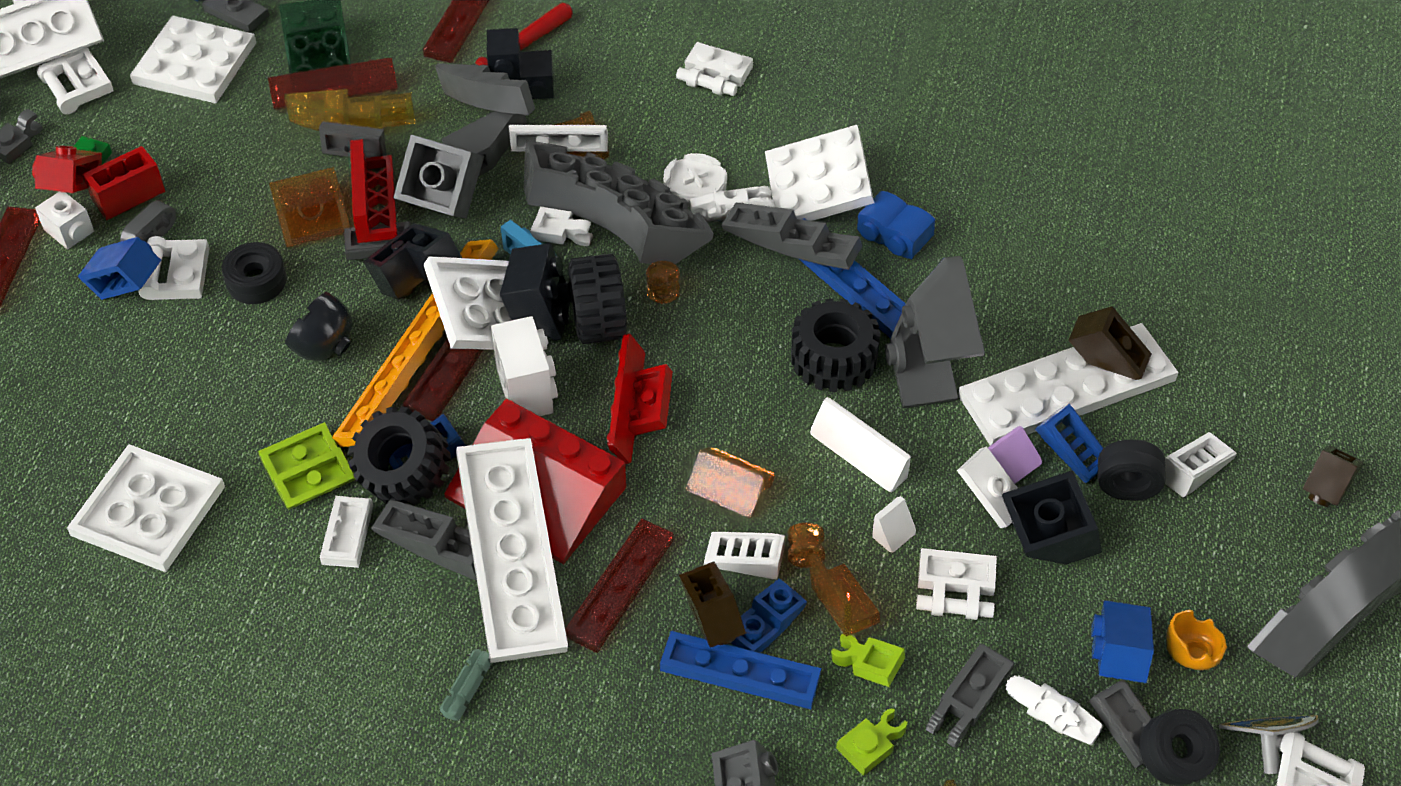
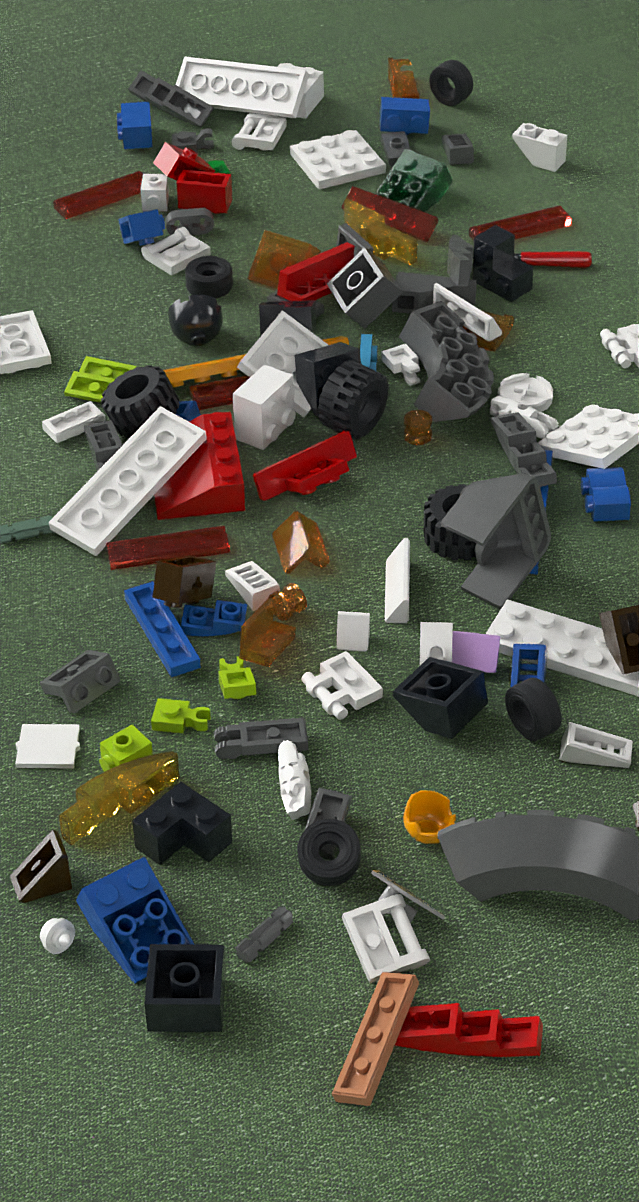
camera: 50 degrees right, 10 degrees down
blue brick [1091,600,1154,683] -> none

